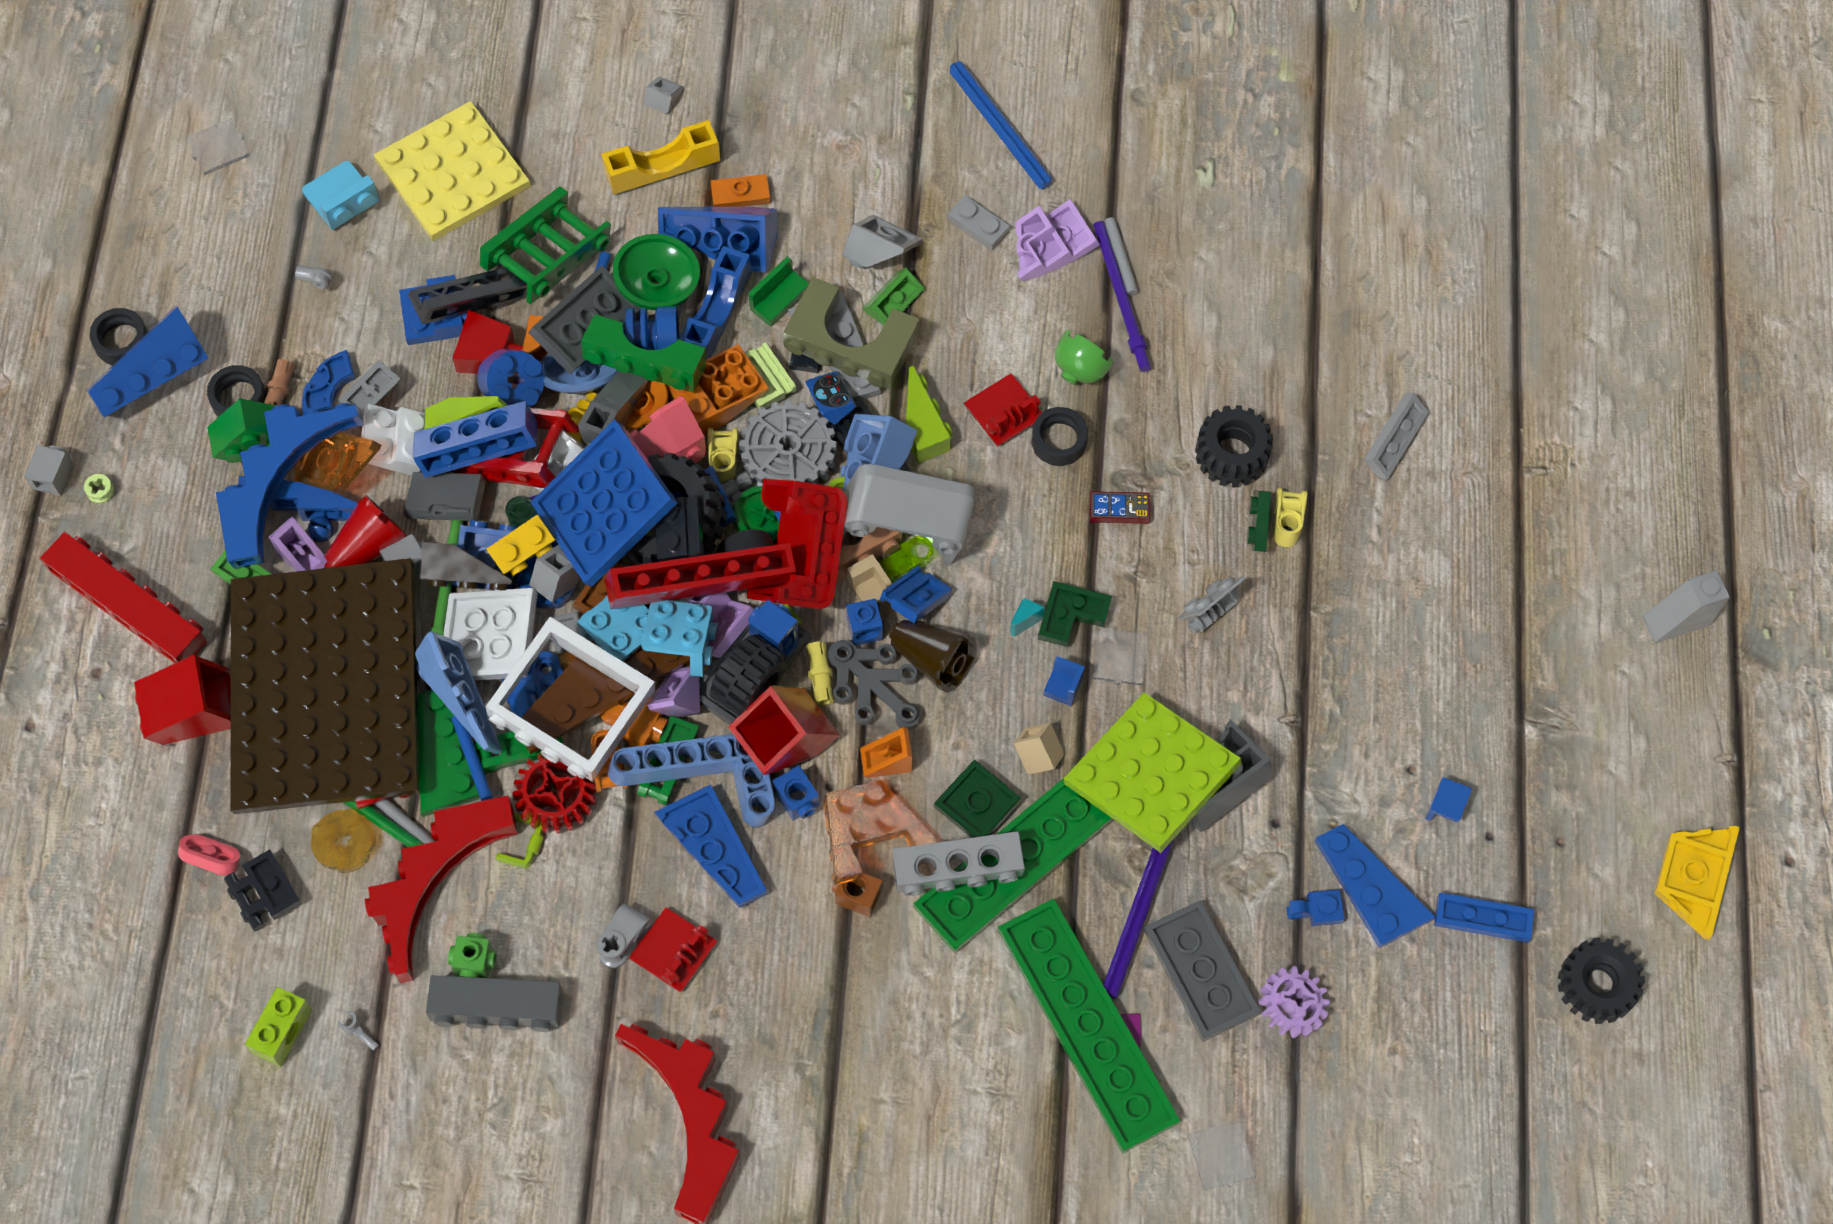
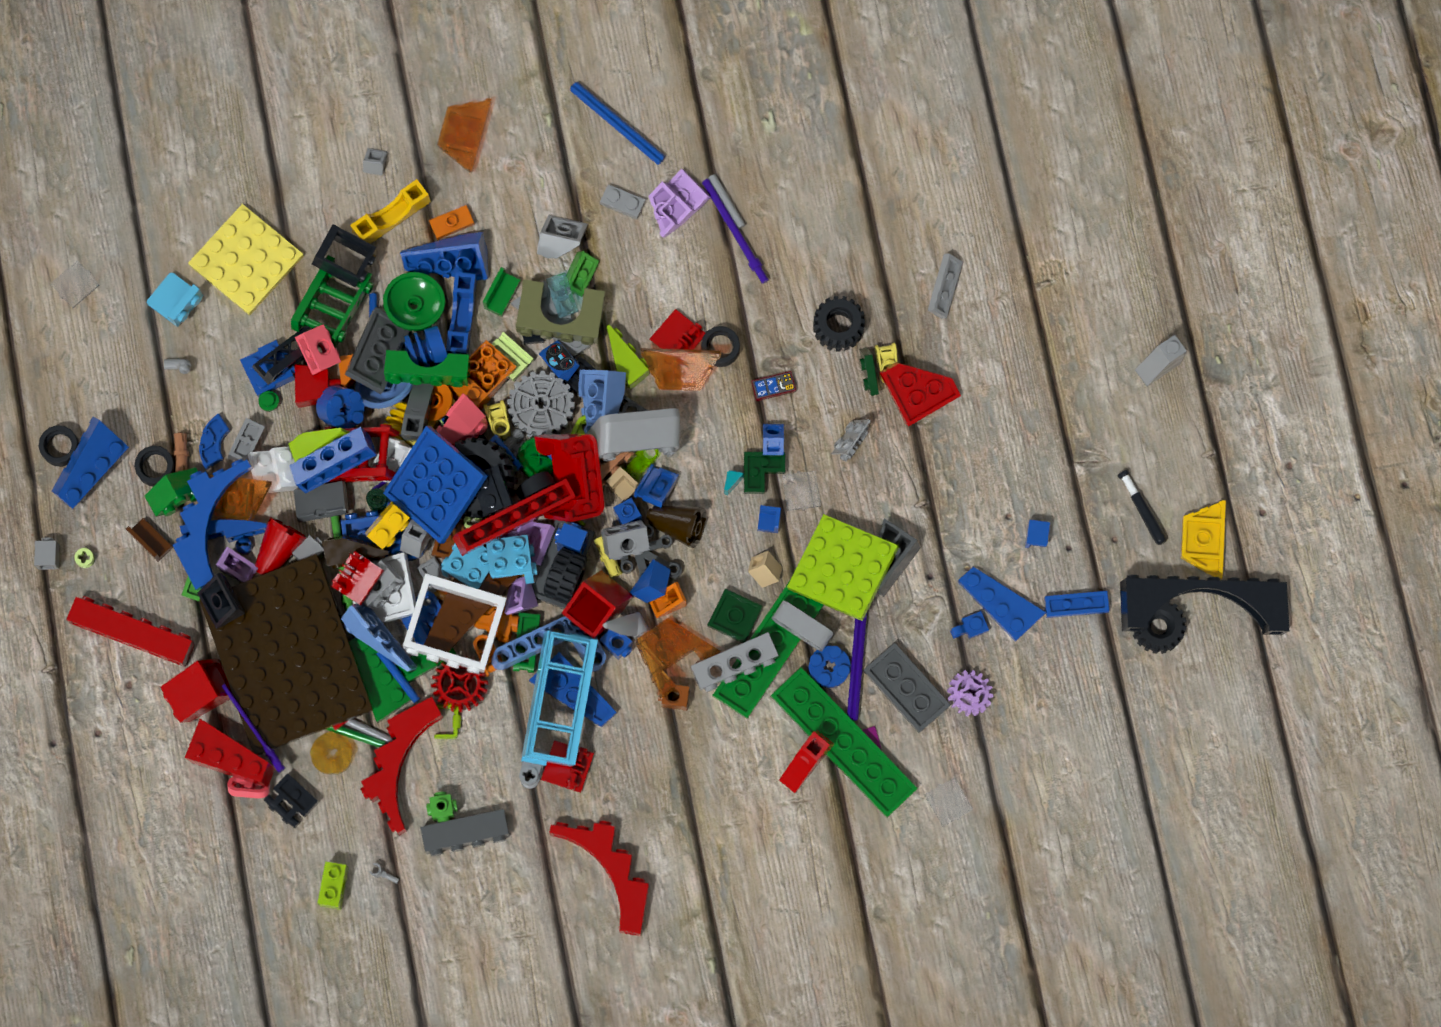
camera: 15 degrees left, 10 degrees up
bright green cylinder [1054,330,1114,385] -> none
none -> reddish brown panel [126,518,173,562]
none -> red wedge [184,719,275,788]
none -> black slope [197,573,245,629]
none -> dark purple piece [222,684,285,773]
none -> green plate [258,391,279,412]
none -> coral brick [295,324,341,375]
none -> black window [311,224,377,287]
none -> hinge [331,551,384,605]
none -> light grey brick [363,560,404,610]
none -> clear orange wing [437,98,492,173]
none -> medium azure piece [521,630,598,766]
none -> clear light blue slope [546,273,579,318]
none -> light grey brick [601,520,650,560]
none -> light grey piece [602,612,650,640]
none -> blue slope [630,559,671,603]
none -> clear orange wing [641,348,721,391]
none -> blue brick [763,424,784,455]
none -> light grey beam [772,601,834,651]
none -> red slope [779,731,834,793]
none -> blue plate [808,646,851,688]
none -> red plate [879,362,961,427]
none -> black piece [1118,469,1167,545]
none -> black arch [1120,575,1289,635]

